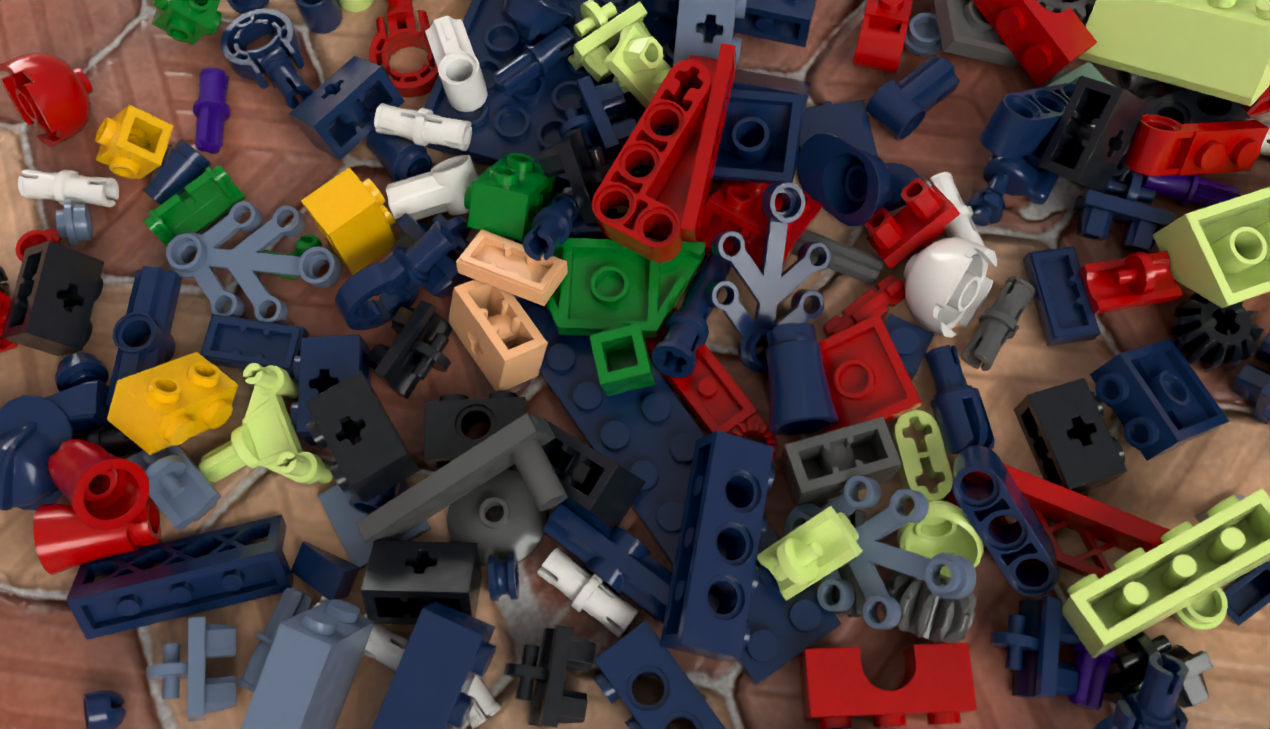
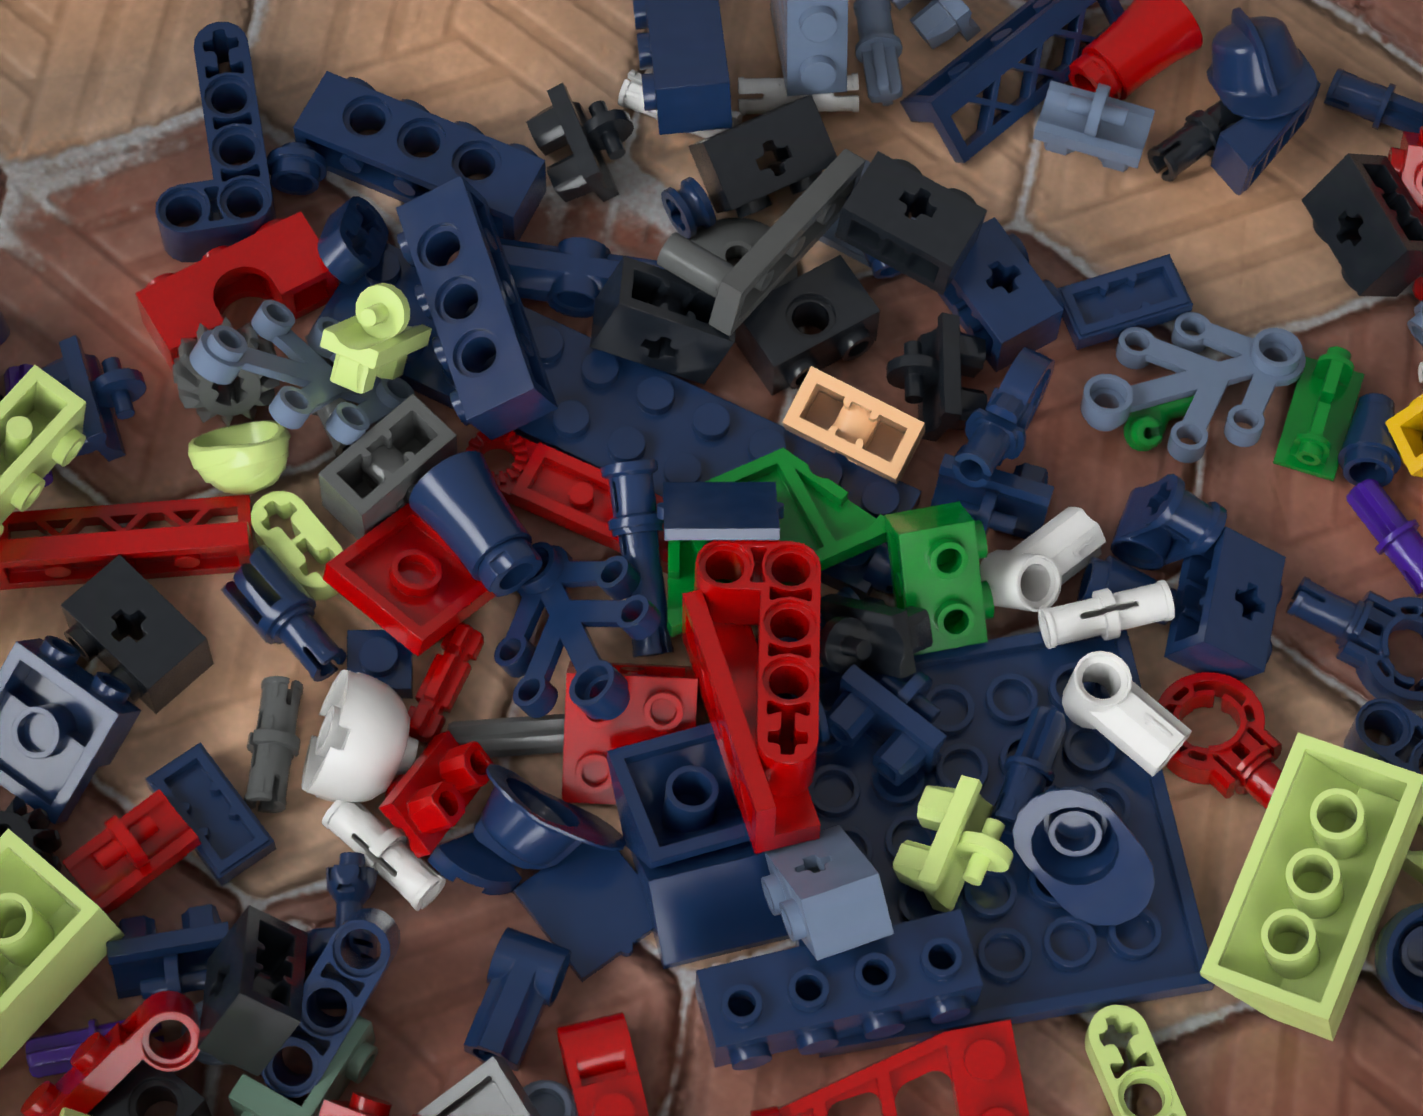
camera: 145 degrees right, 5 degrees down
red plant [47,439,150,530] -> none
dark blue plate [55,353,109,392] -> none
dark blue piece [105,266,182,409] -> none
yellow brick [107,352,238,455] -> none
yellowish green axle [198,363,333,484] -> none
dark blue piece [291,541,360,600] -> none
yellow brick [301,167,397,275] -> none
light nougat plate [456,229,568,306] -> none
dark blue pin [523,194,579,261] -> none
white pin [537,548,639,638] -> none
green brick [589,323,656,396] -> none
yellowish green hips [603,25,671,108] -> none
dark blue beam [952,445,1058,597] -> none
none -> dark blue beam [317,196,389,285]
none -> dark blue piece [657,482,784,541]
none -> dark blue piece [1110,474,1227,571]

